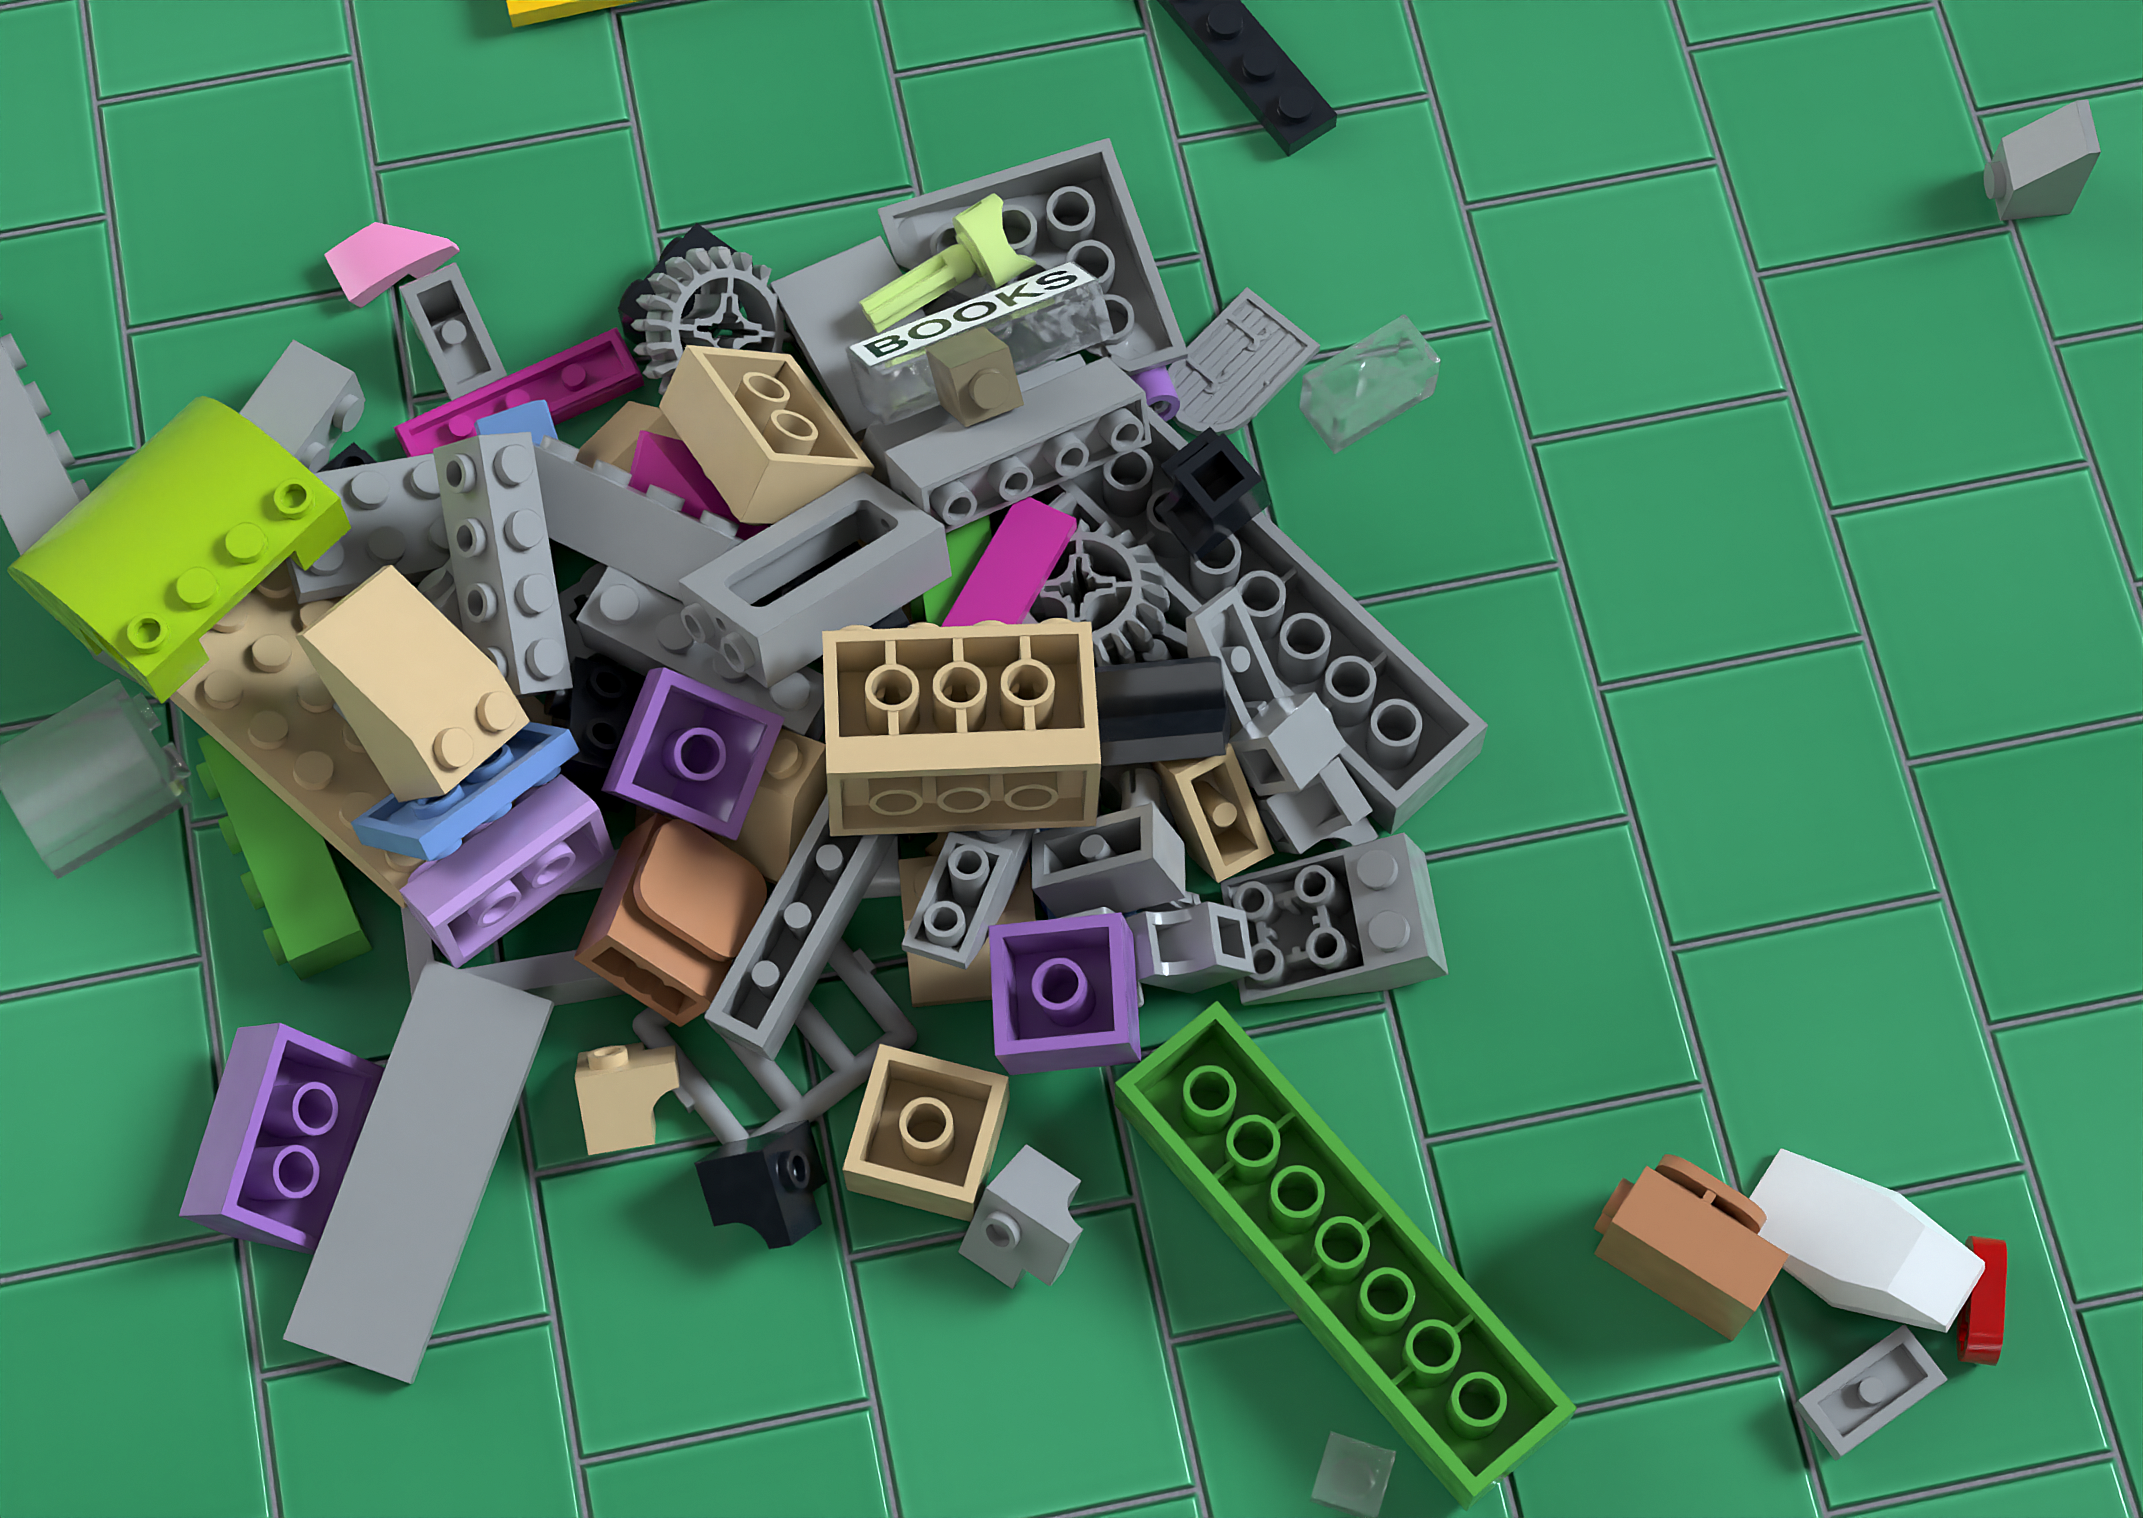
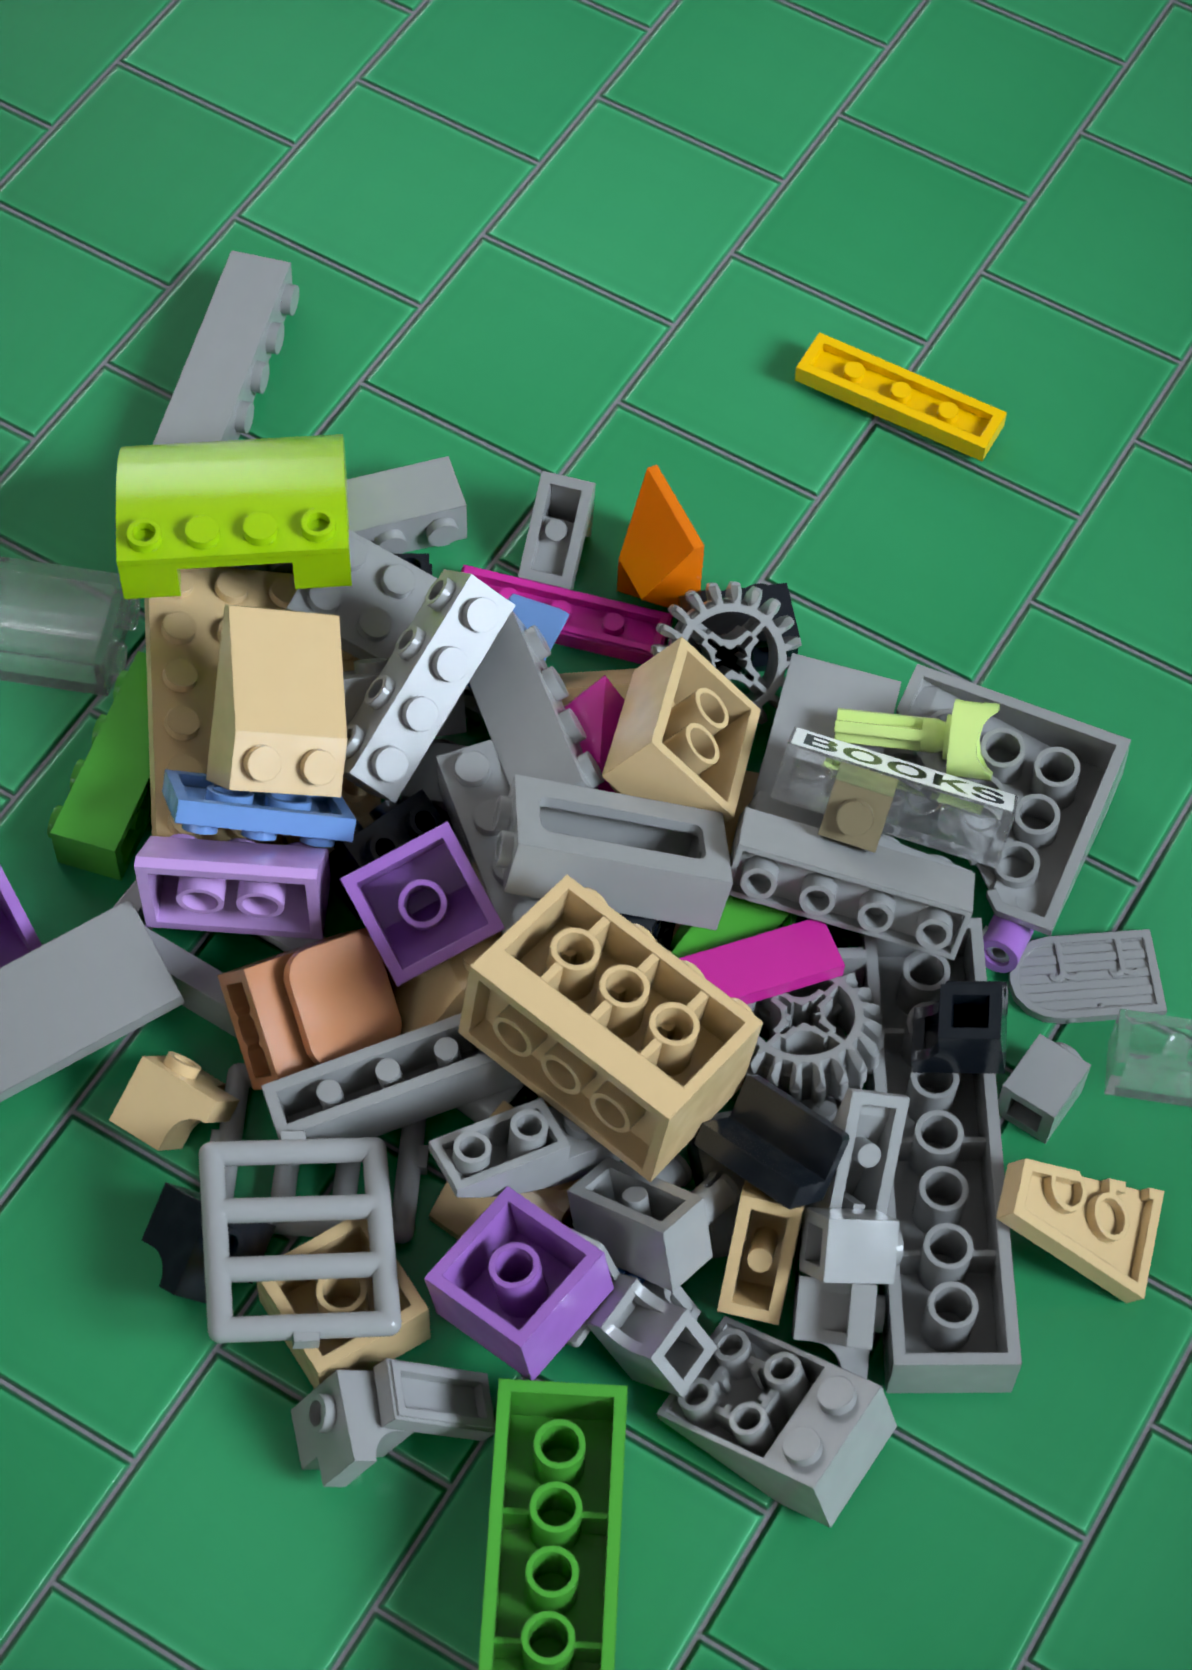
camera: 40 degrees right, 10 degrees down
bright pink slope [324,222,460,308] -> none
none -> light grey bar [199,1130,402,1349]
none -> light grey tile [373,1358,495,1441]
none -> orange slope [617,465,705,608]
none -> tan wing [996,1158,1164,1303]
none -> light grey brick [998,1034,1091,1144]

